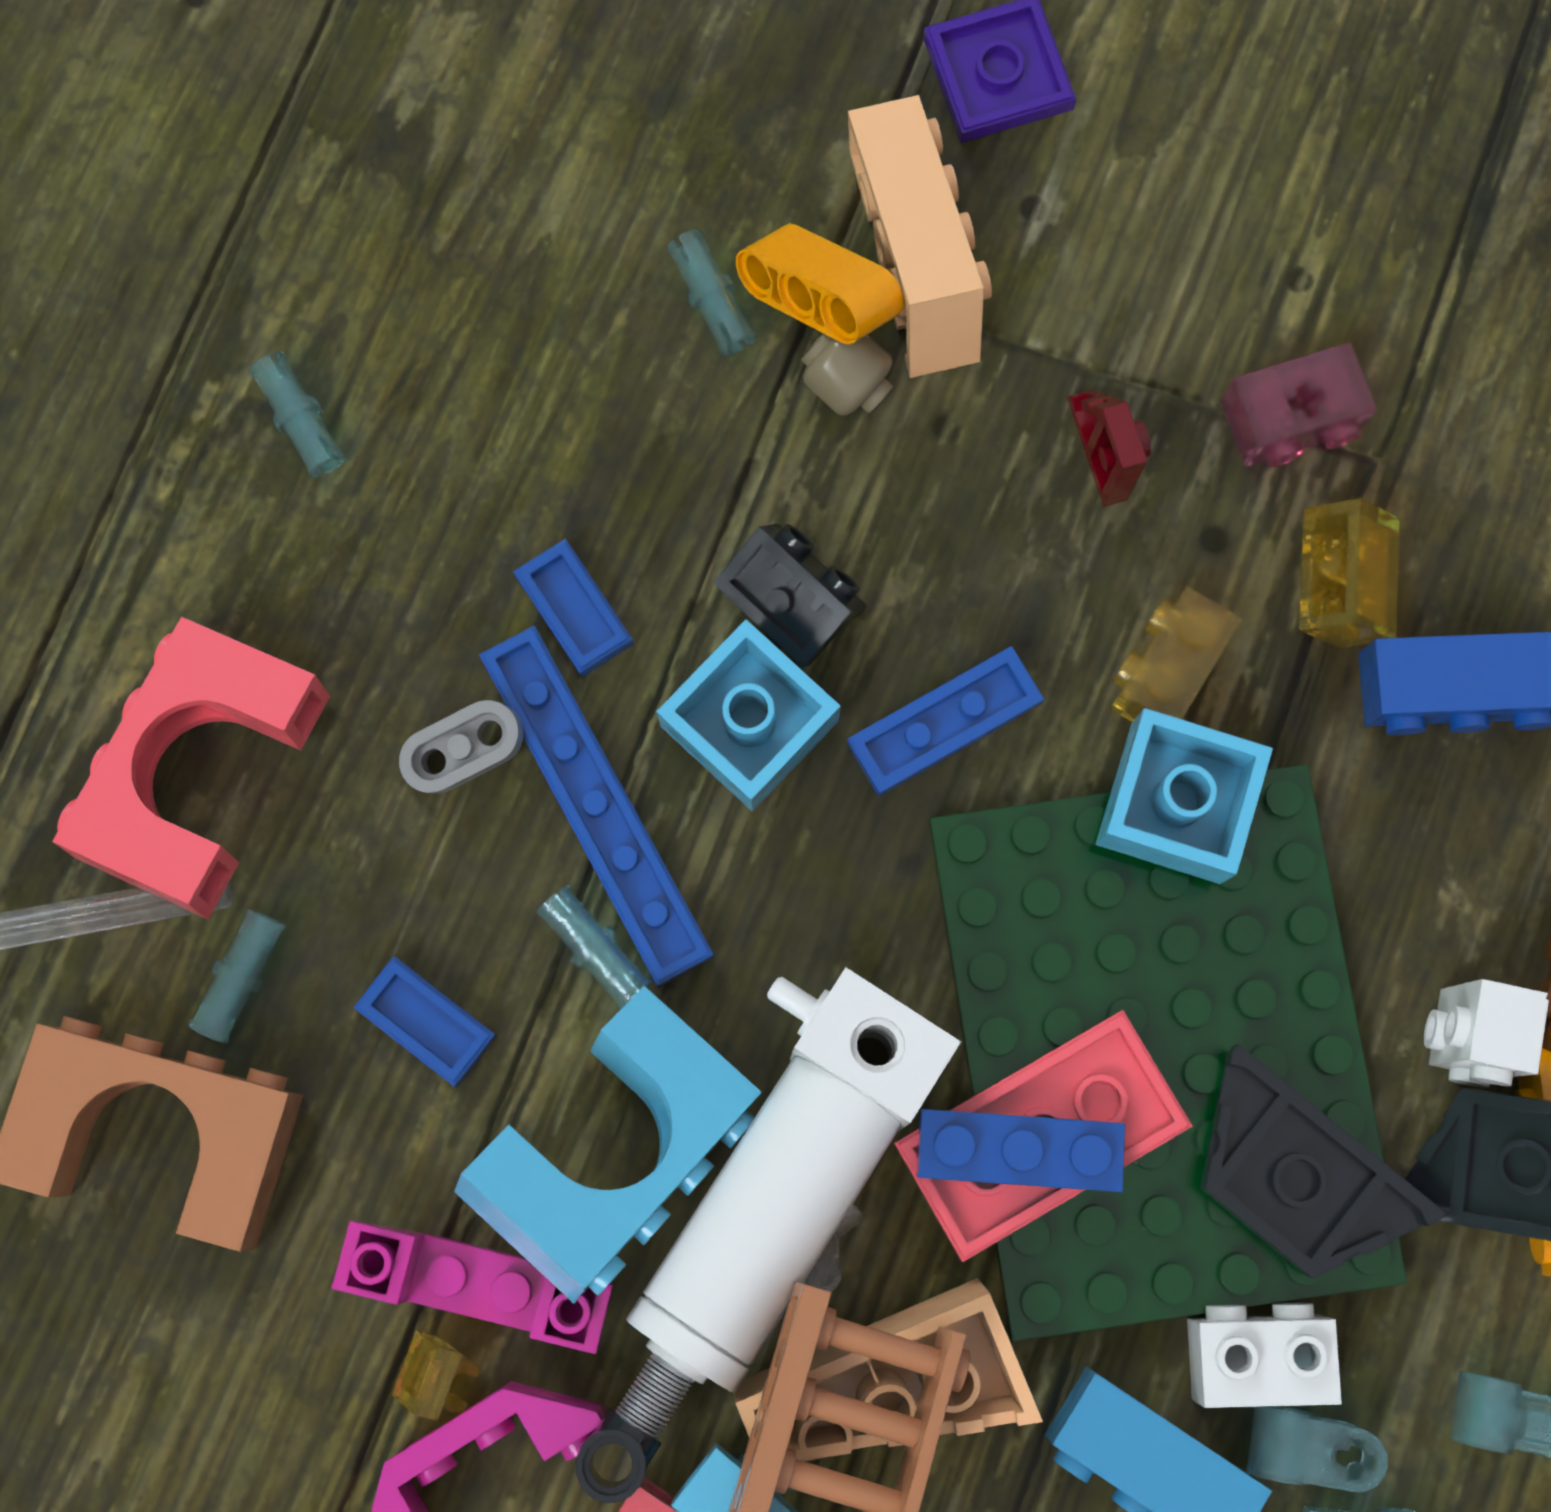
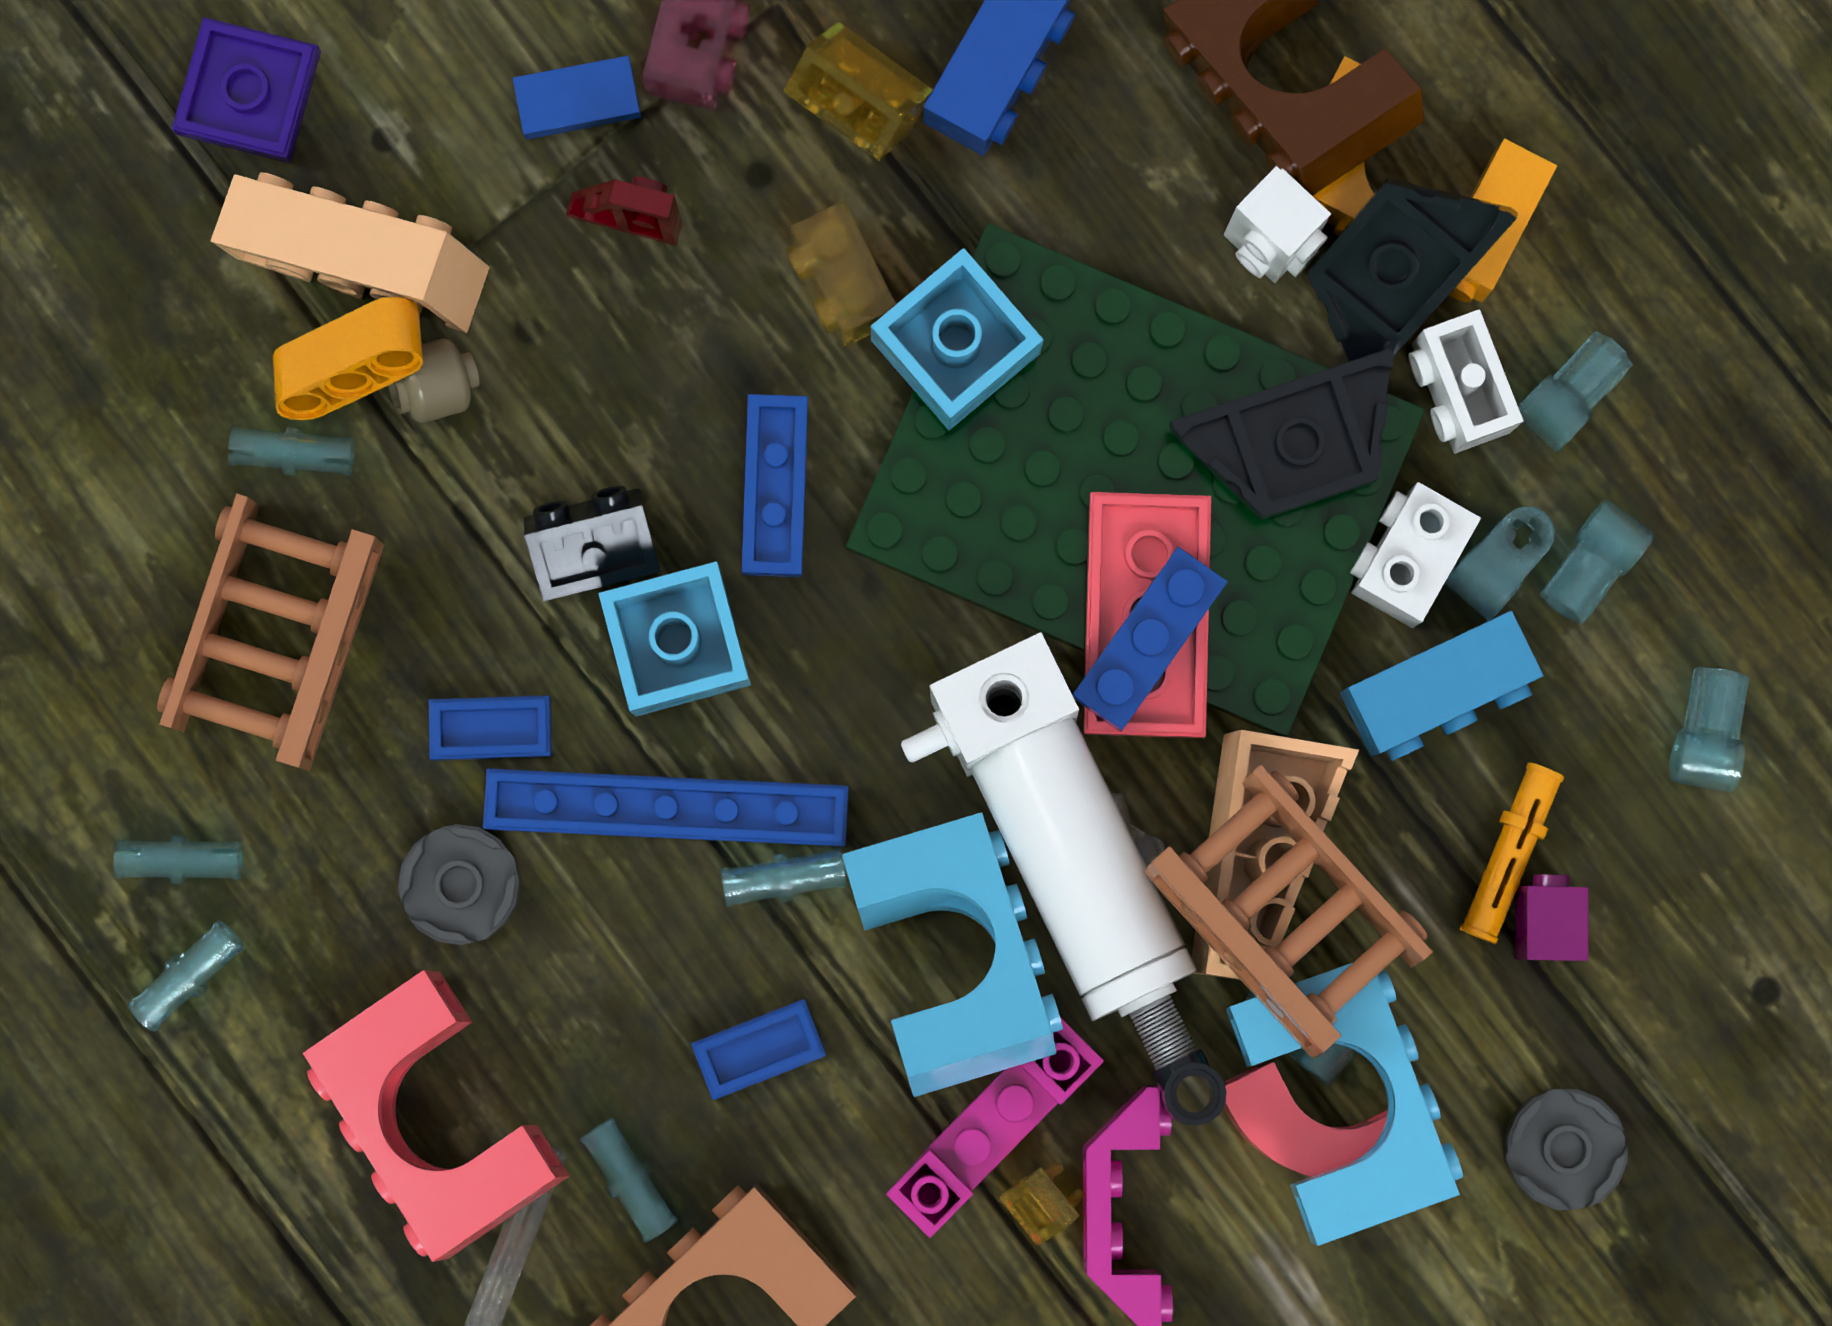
camera: 65 degrees left, 5 degrees up
light grey plate [399,700,524,794] -> none
none -> clear light blue pin [128,920,245,1032]
none -> nougat fence [157,493,385,771]
none -> dark grey tile [398,824,522,945]
none -> blue tile [512,55,641,140]
none -> white brick [1409,309,1524,454]

